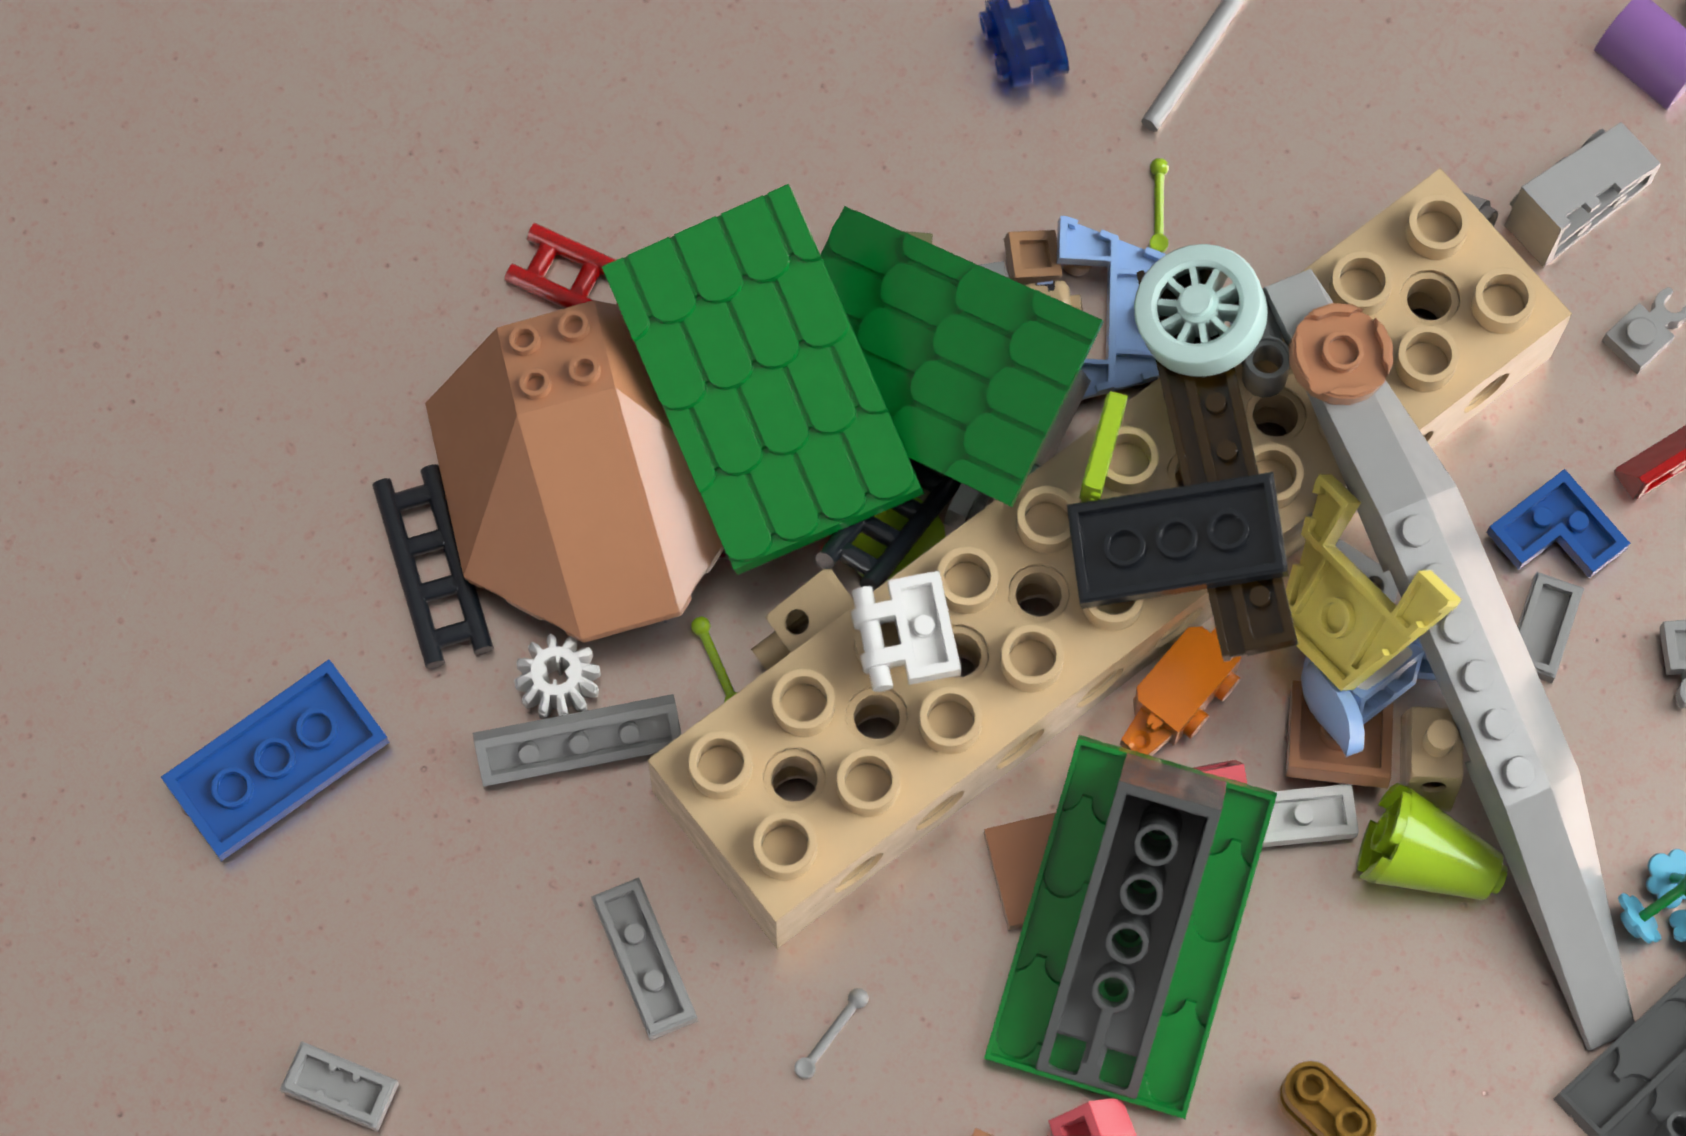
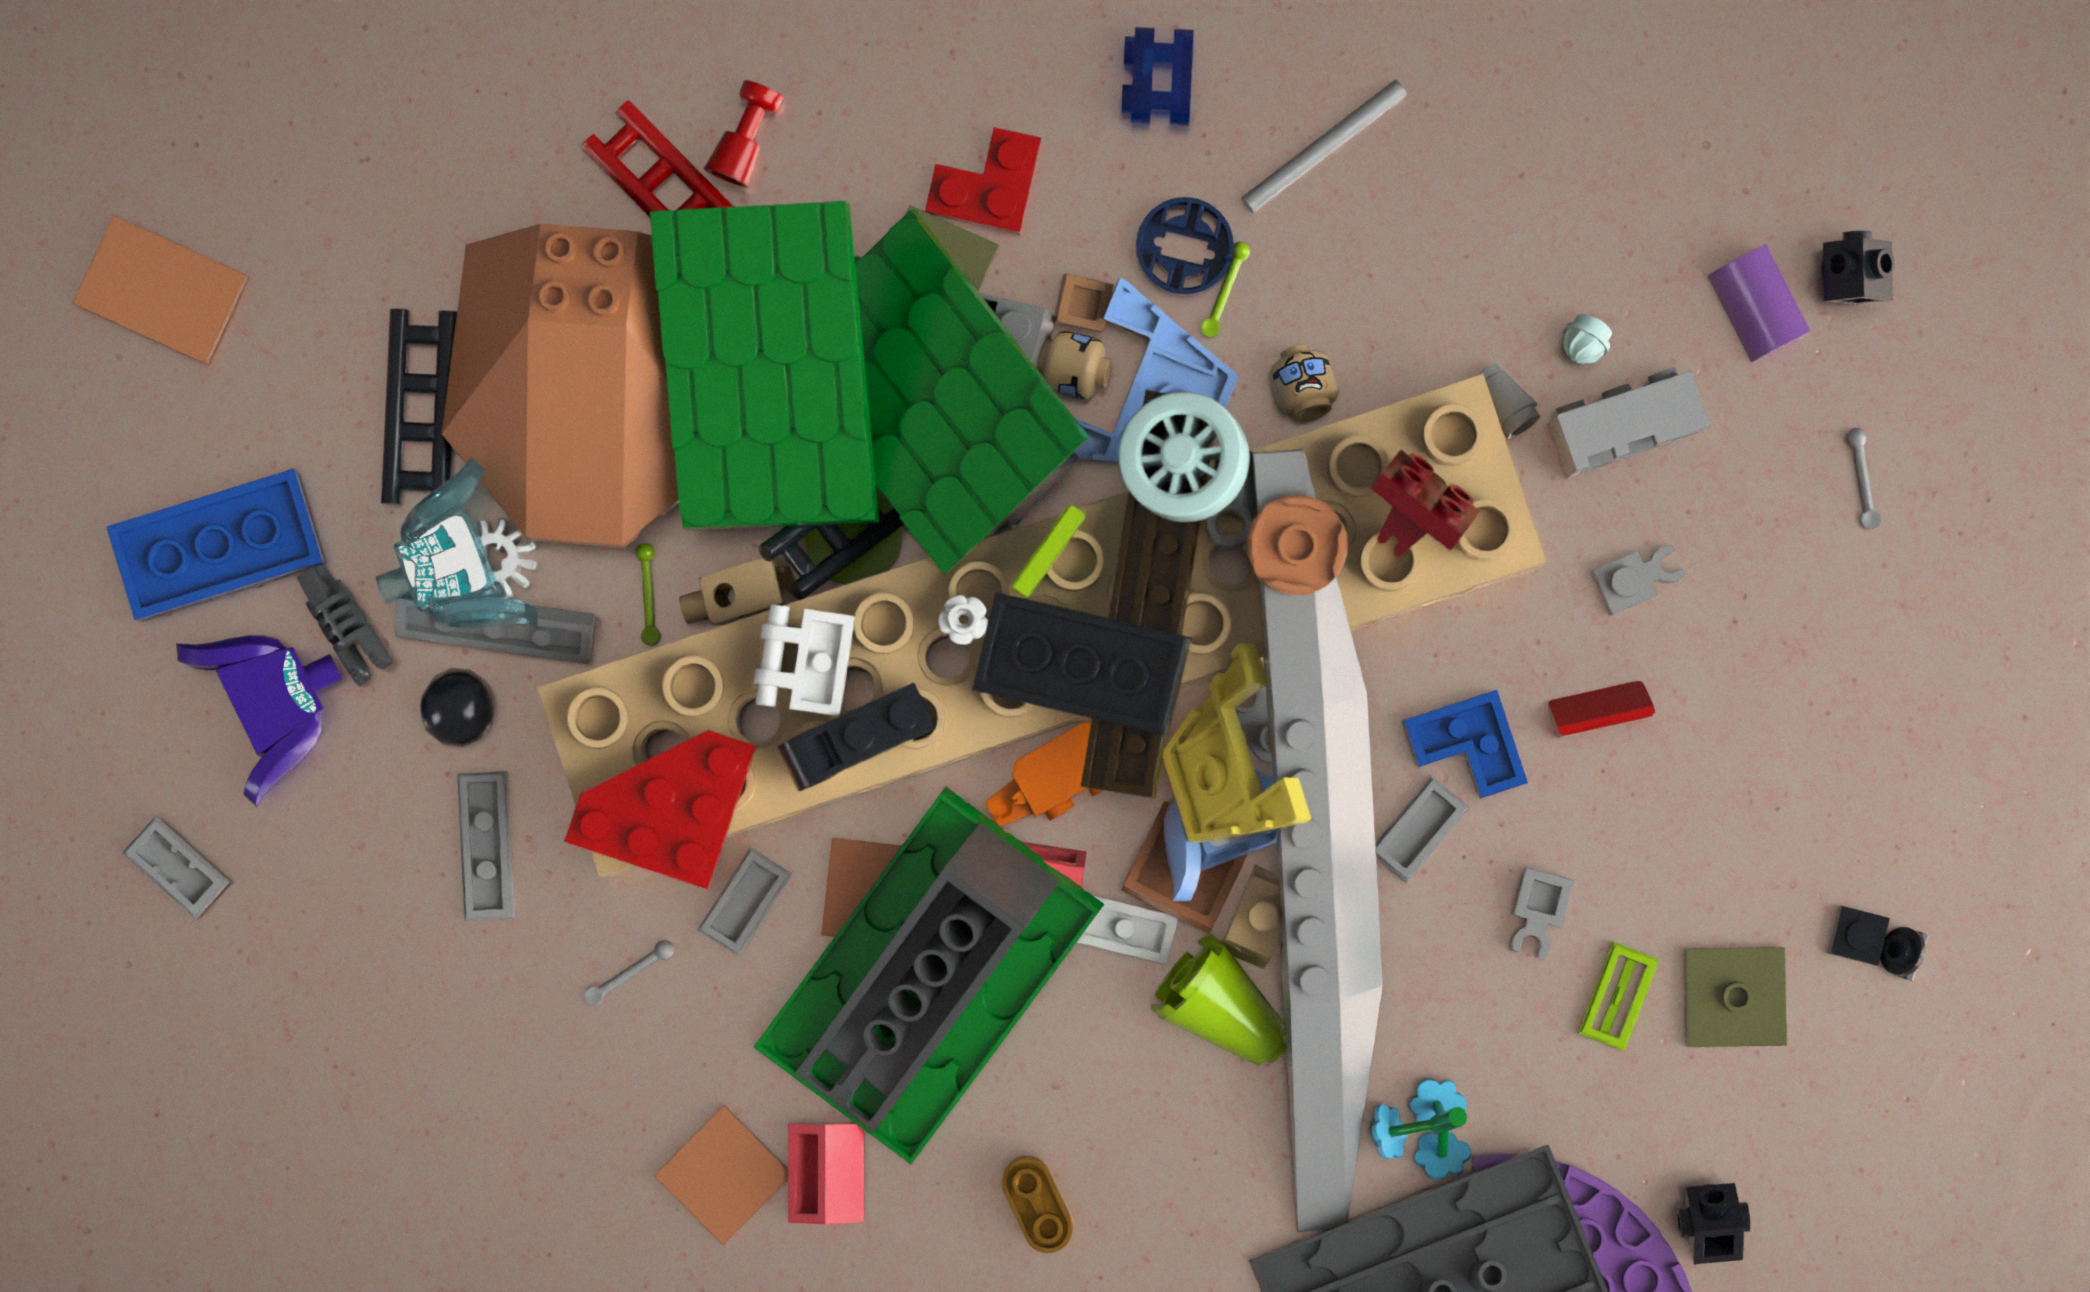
camera: 20 degrees right, 15 degrees up
none -> nougat tile [72,215,248,365]
none -> dark purple torso [176,635,343,807]
none -> dark grey hinge [297,564,393,687]
none -> clear light blue torso [376,456,538,629]
none -> black hair [420,668,494,747]
none -> red plate [564,730,757,890]
none -> light grey tile [697,847,792,956]
none -> red piece [704,80,784,188]
none -> black plate [777,683,935,792]
none -> red plate [925,127,1041,235]
none -> white plate [939,595,988,645]
none -> dark blue piece [1136,197,1234,297]
none -> tan head [1269,345,1339,421]
none -> dark red plate [1370,449,1480,556]
none -> light aqua plate [1563,314,1612,365]

